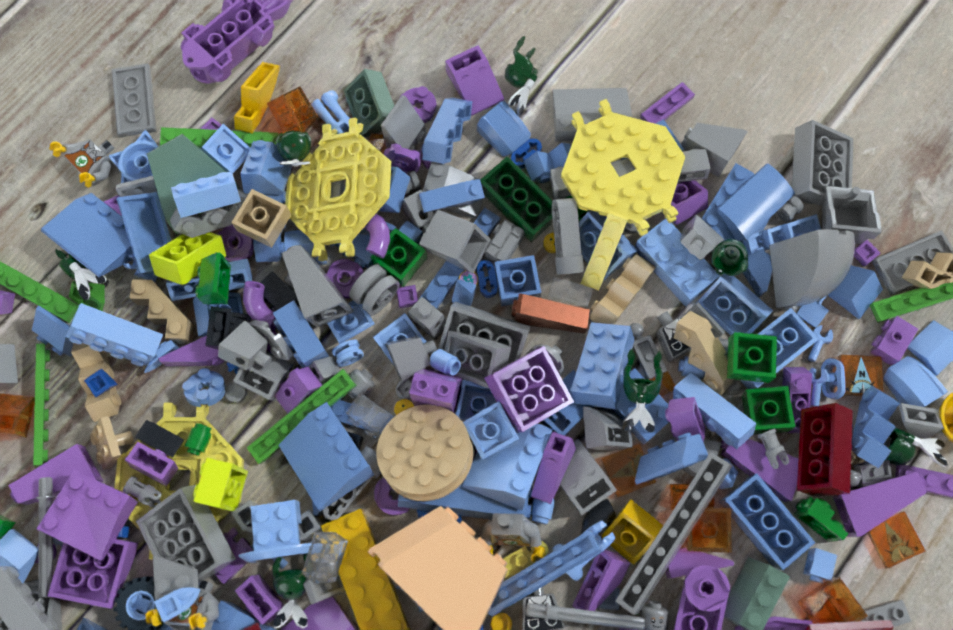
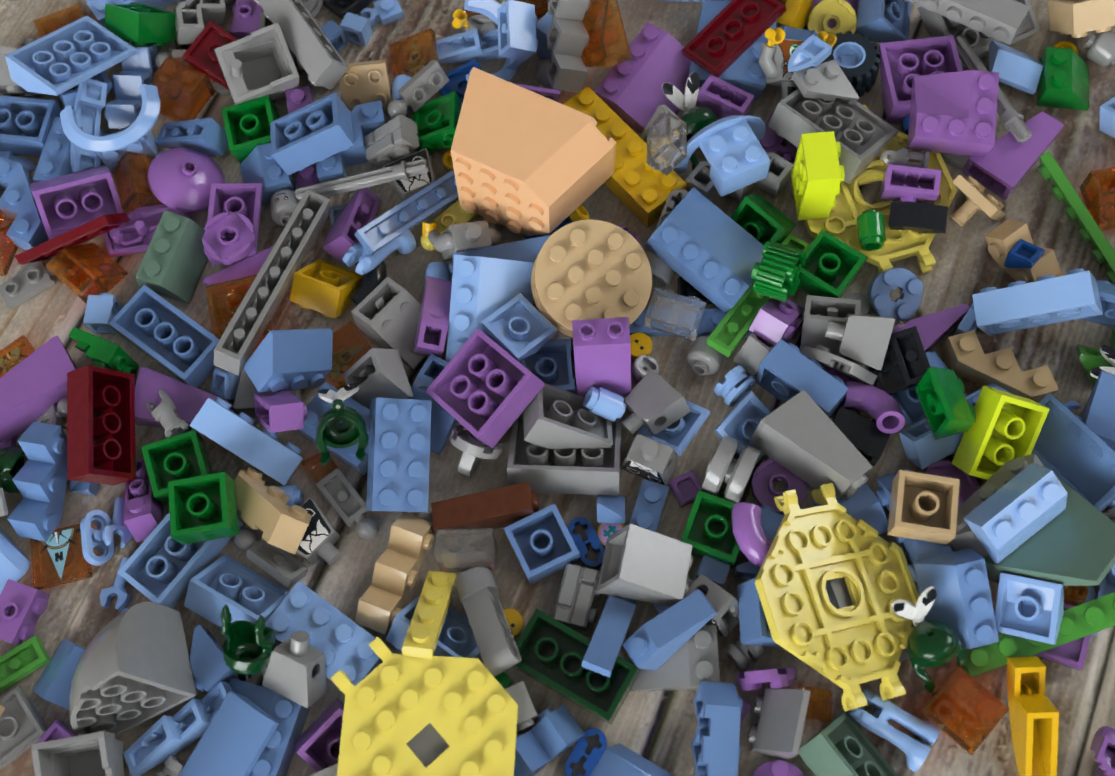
camera: 170 degrees right, 5 degrees down
none -> medium blue tile [581,595,637,677]
none -> green slope [731,193,796,245]
none -> green brick [751,241,807,302]
none -> green brick [798,229,867,298]

